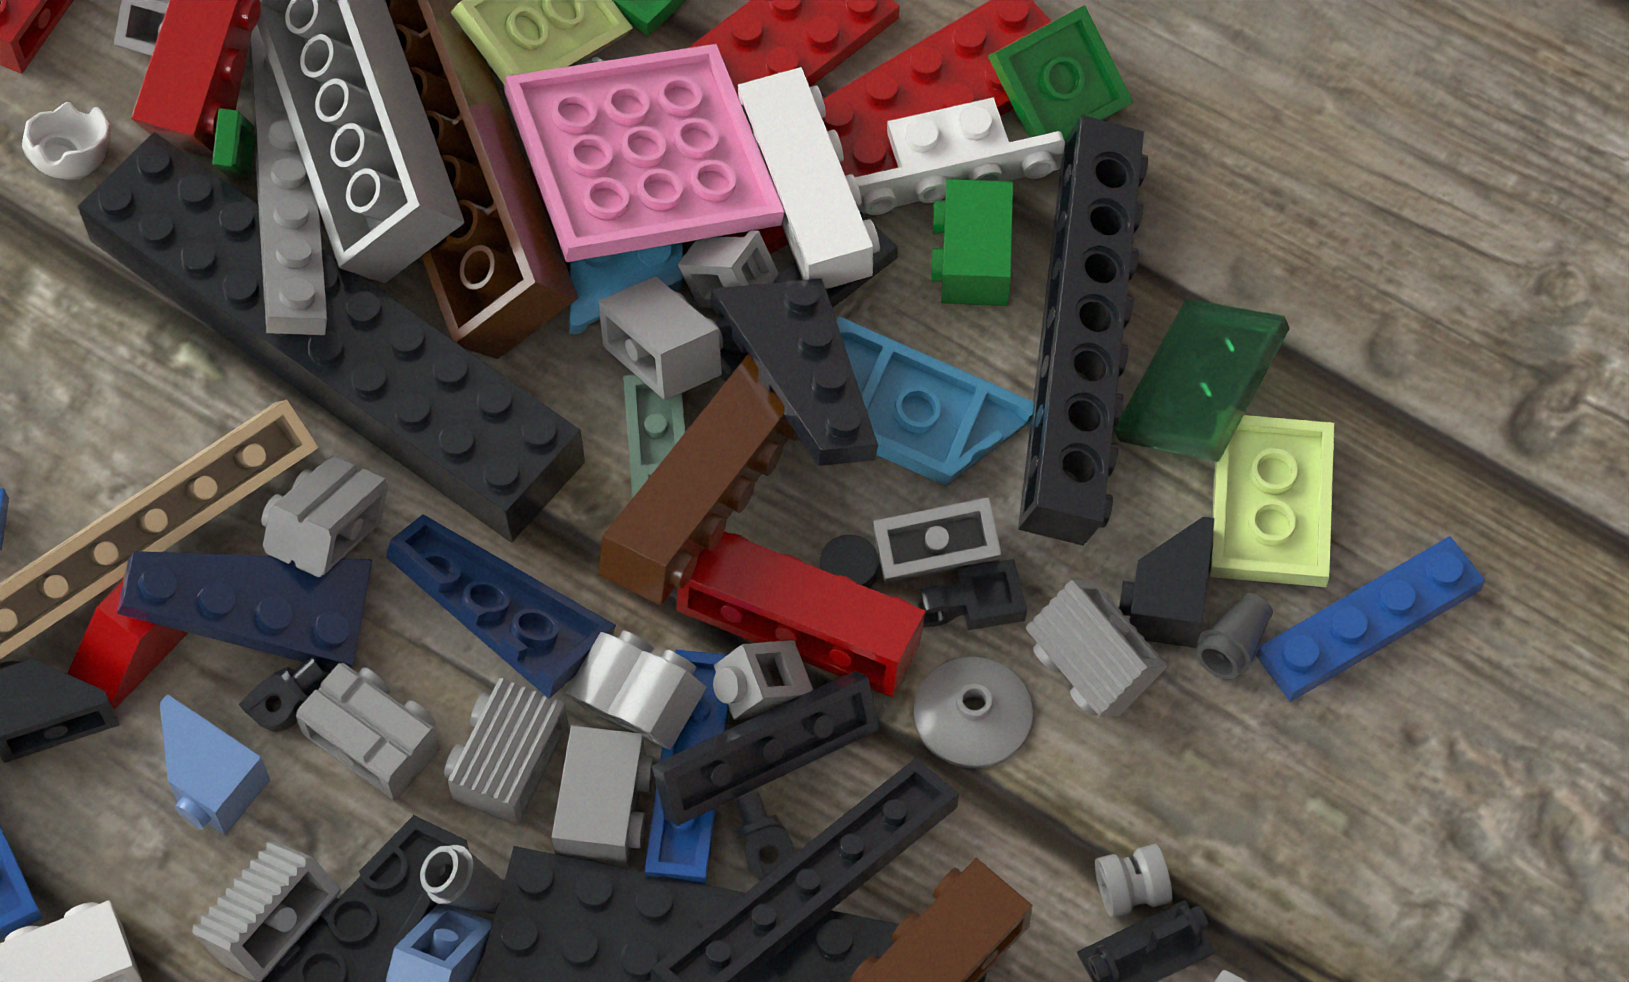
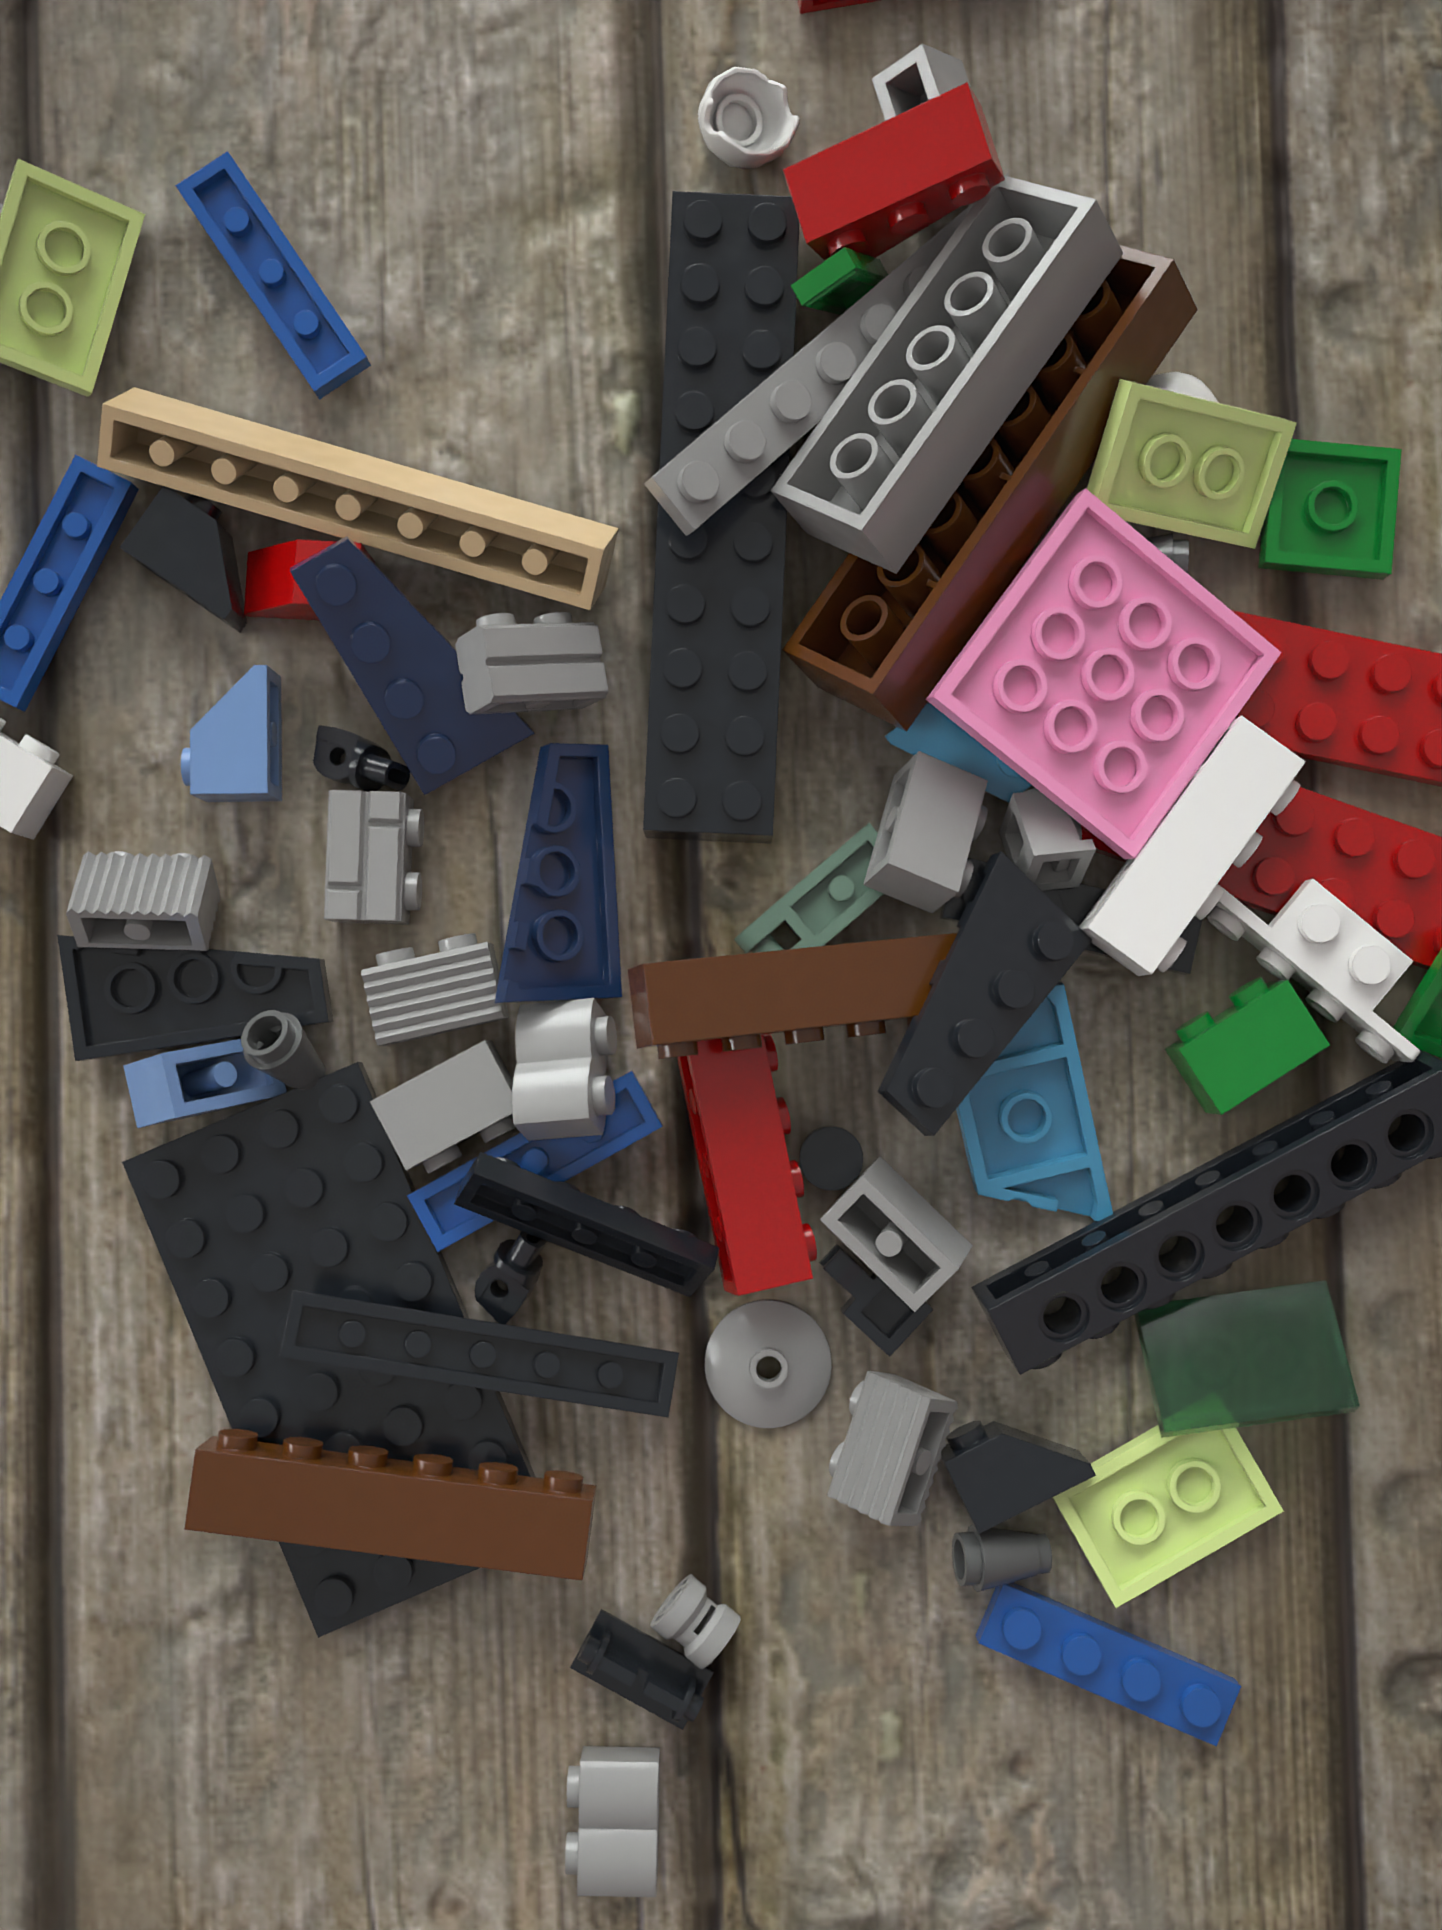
camera: 55 degrees right, 25 degrees up
light grey brick [713,640,813,719] -> none

